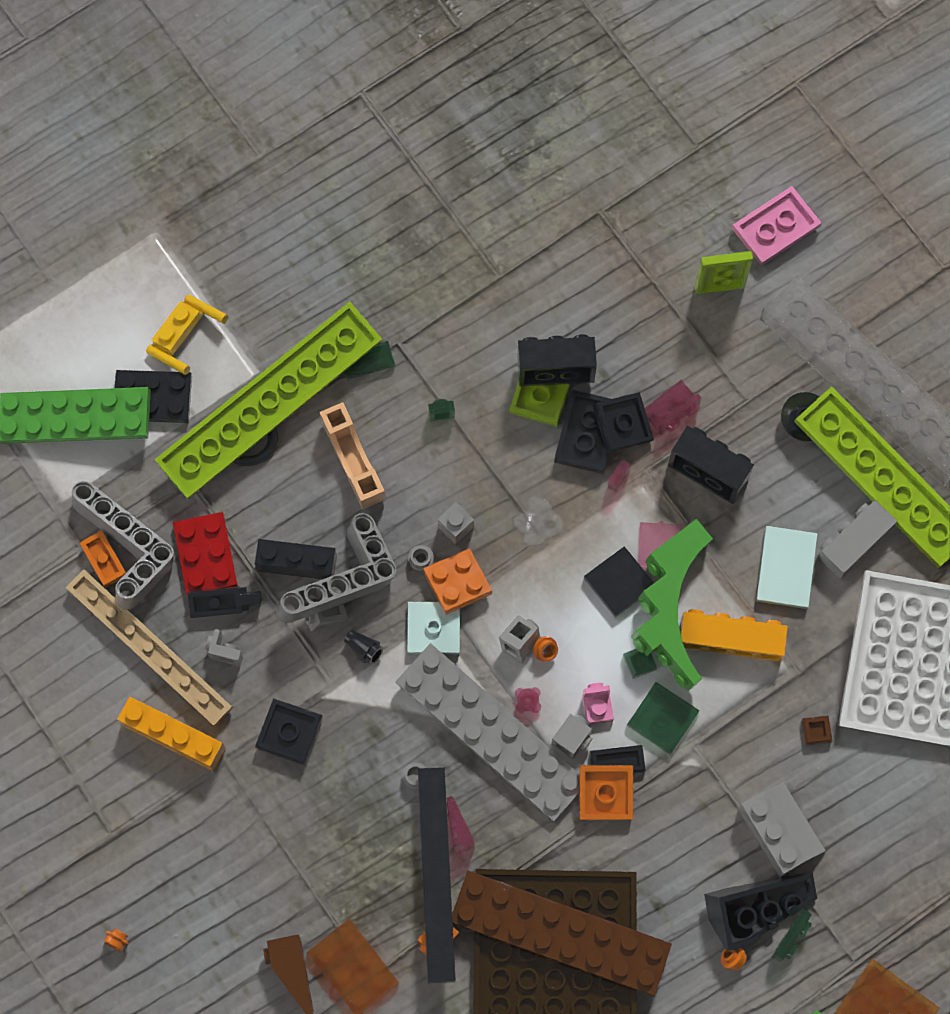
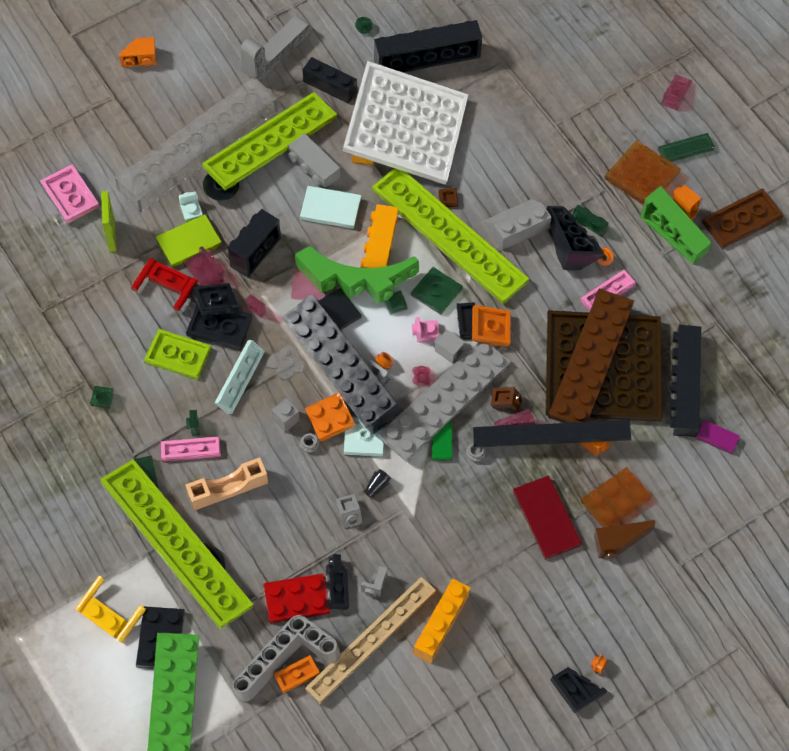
camera: 90 degrees left, 10 degrees down
black brick [254,539,337,579] -> none
black plate [255,698,323,766] -> none
light grey beam [276,513,396,623] -> none
black brick [517,334,597,387] -> none
none -> clear green plate [90,386,114,409]
none -> red plate [131,258,198,311]
none -> lime tile [156,215,222,268]
none -> bright pink tile [161,436,221,462]
none -> light aqua bracket [179,191,203,223]
none -> light aqua plate [214,340,265,414]
none -> brick [282,294,403,435]
none -> lime plate [372,168,529,305]
none -> green tile [432,420,452,461]
none -> reddish brown bracket [491,387,523,412]
none -> dark red tile [513,475,582,560]
none -> black wing [550,667,607,713]
none -> bright pink tile [580,270,636,311]

